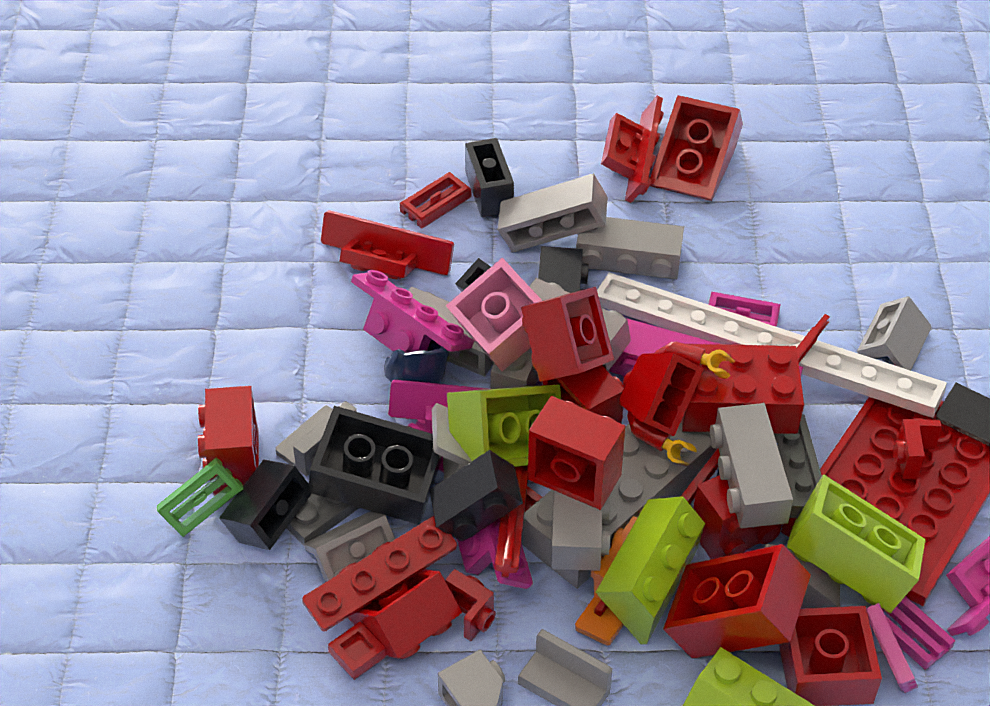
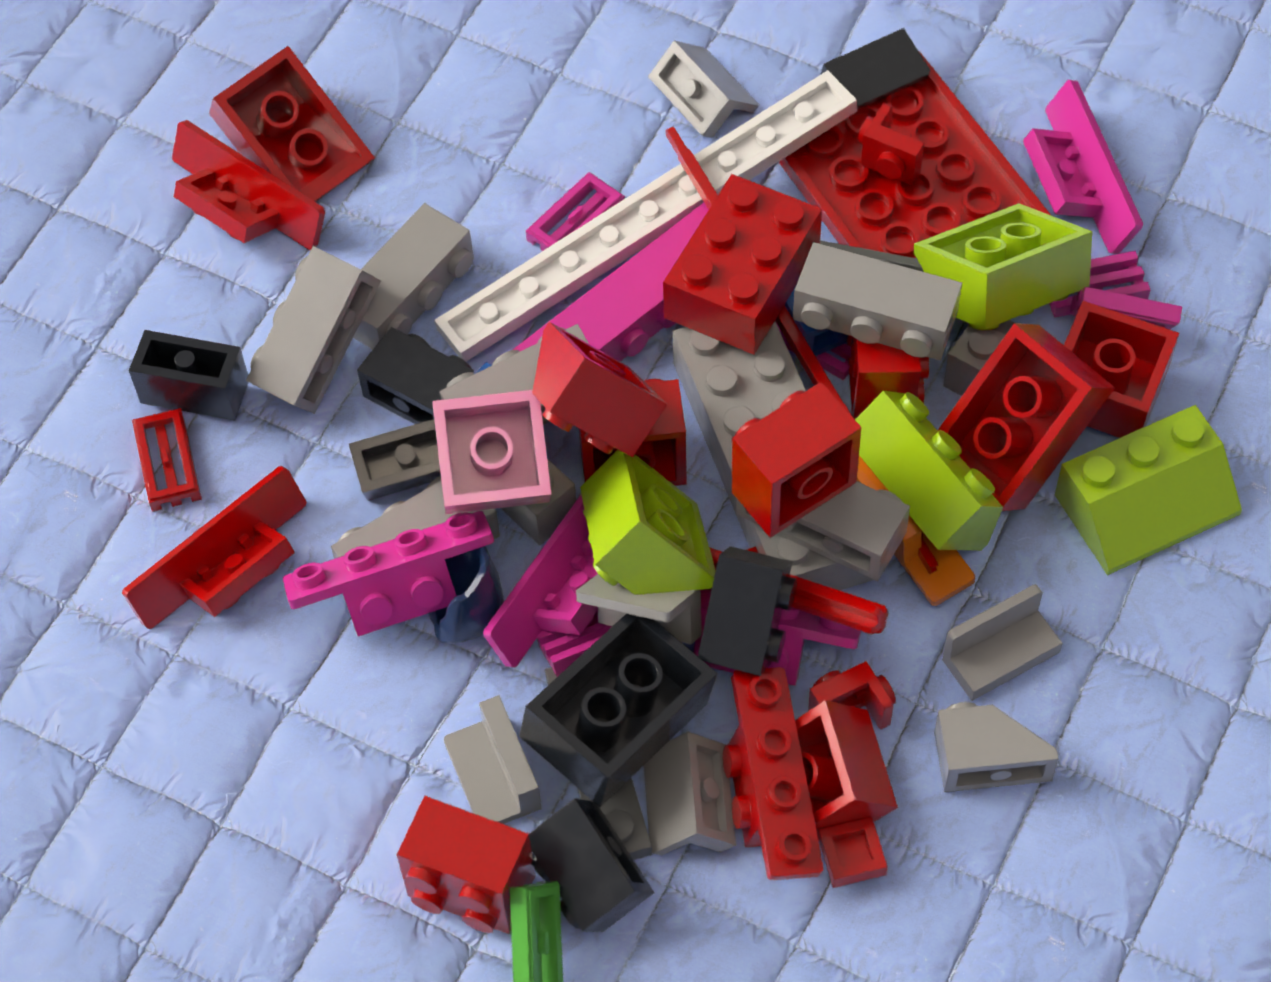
camera: 60 degrees left, 10 degrees up
red torso [619,341,735,466] -> none

